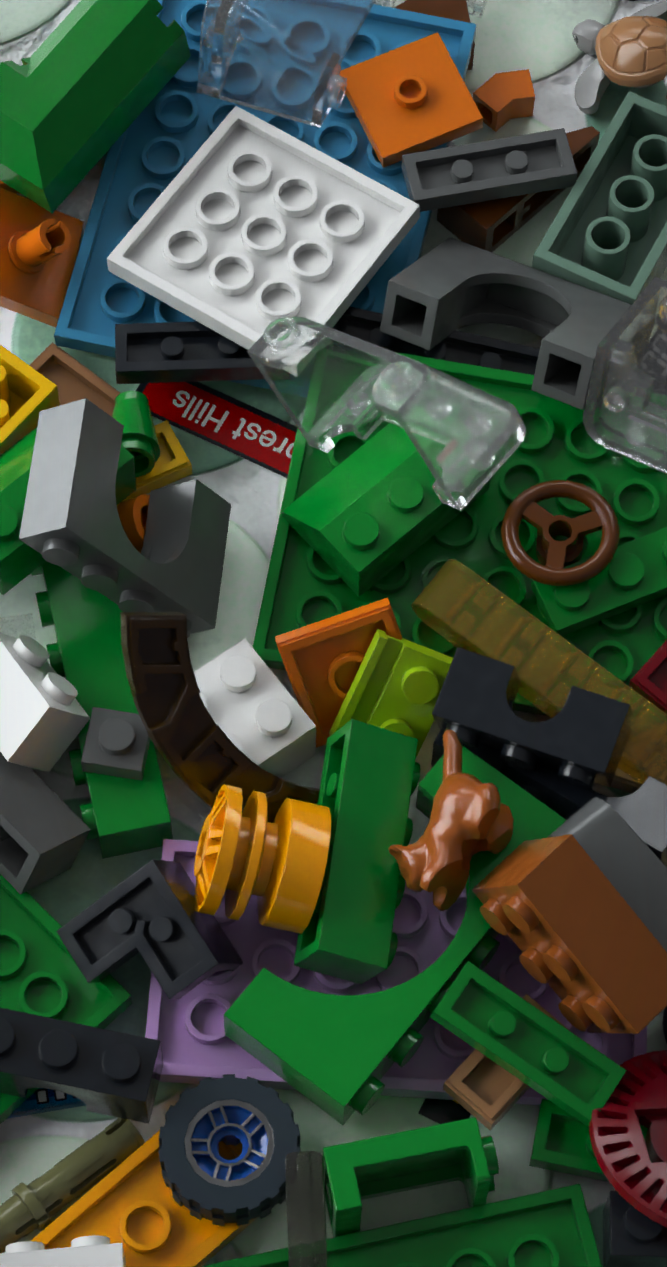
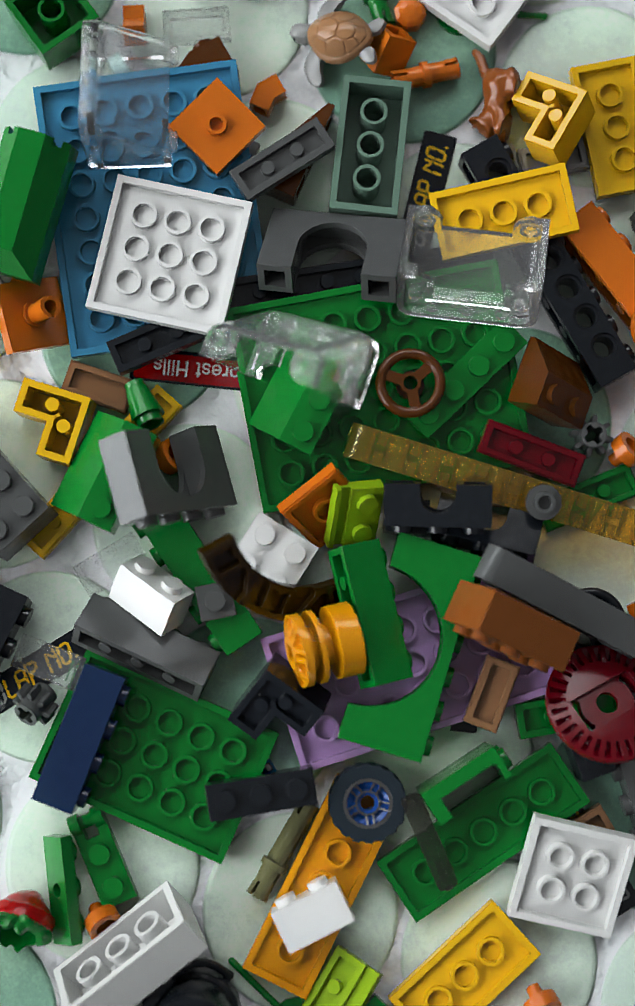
camera: 25 degrees left, 20 degrees up
dark orange animal [388,730,514,911] -> none
green plate [430,961,627,1127] -> none

